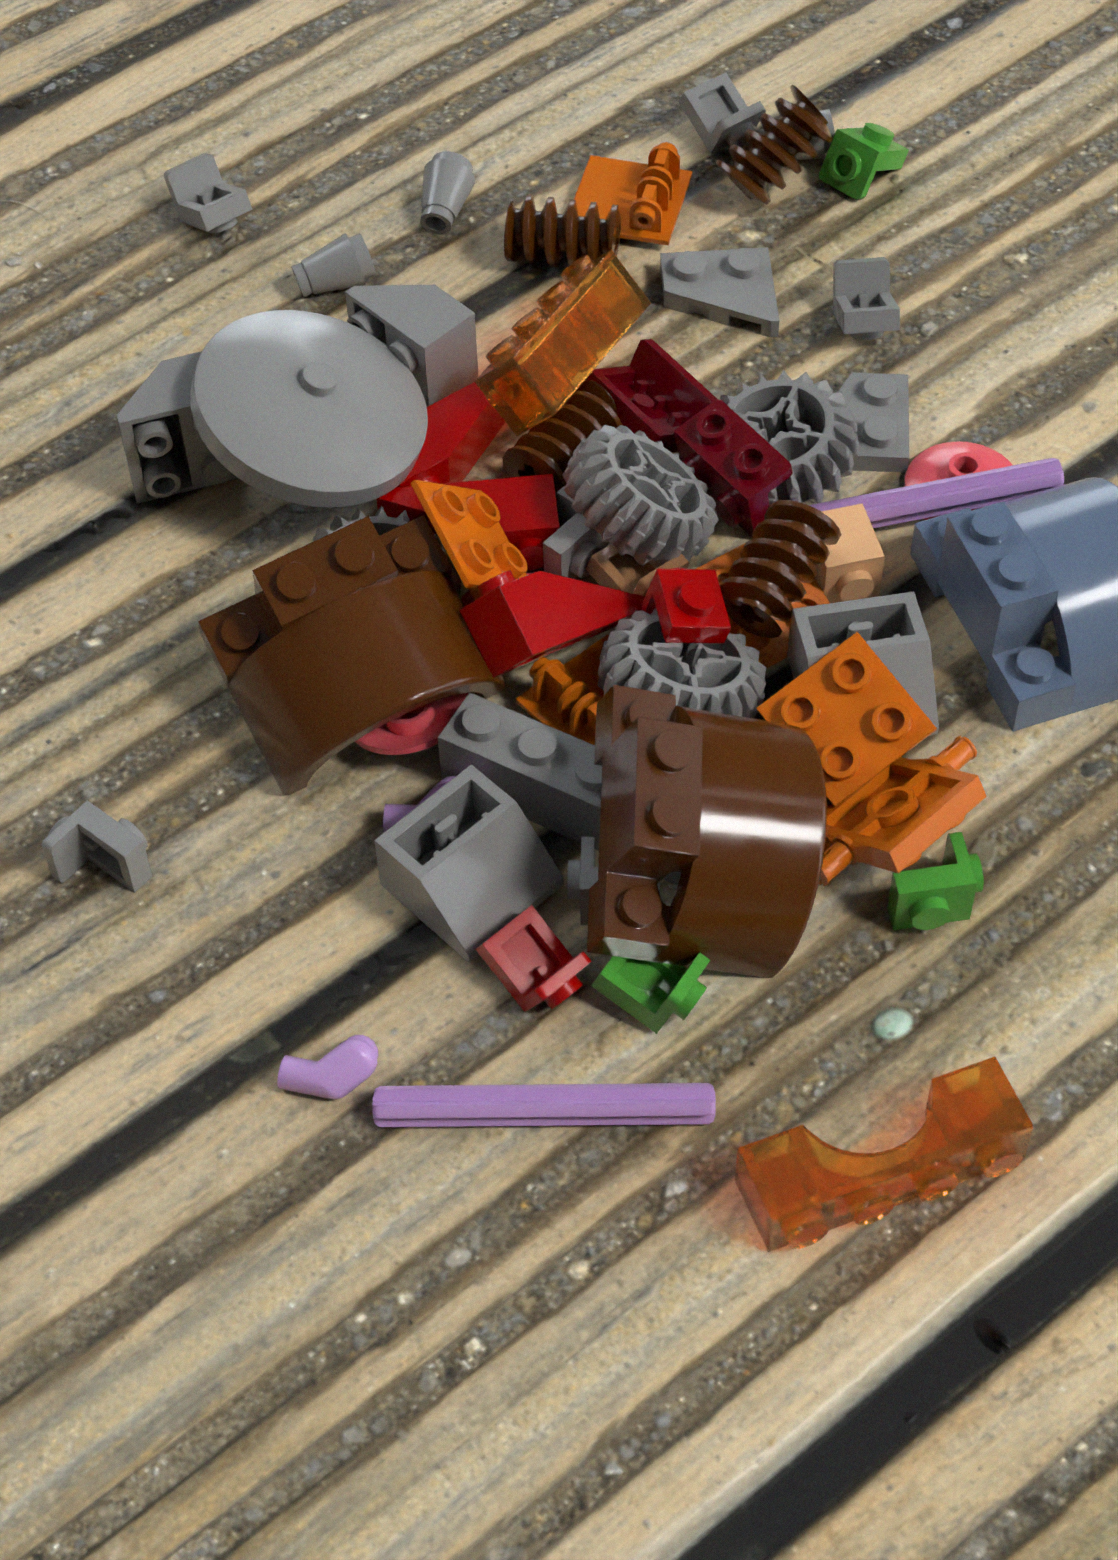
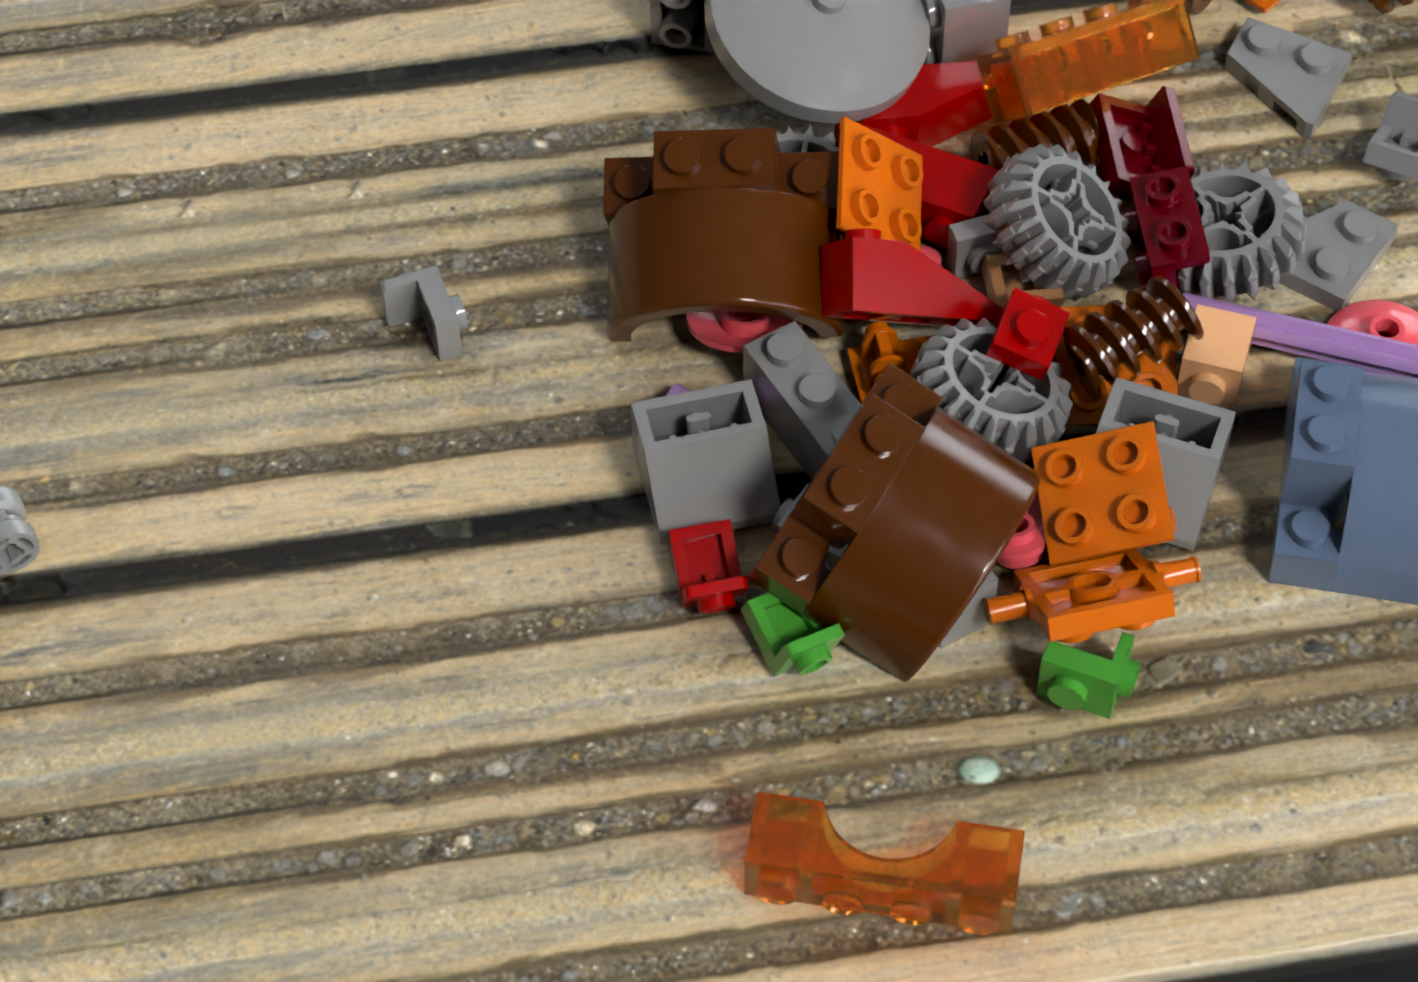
camera: 30 degrees right, 0 degrees up
lavender arm [277,1035,379,1100] -> none
lavender axle [372,1083,716,1127] -> none

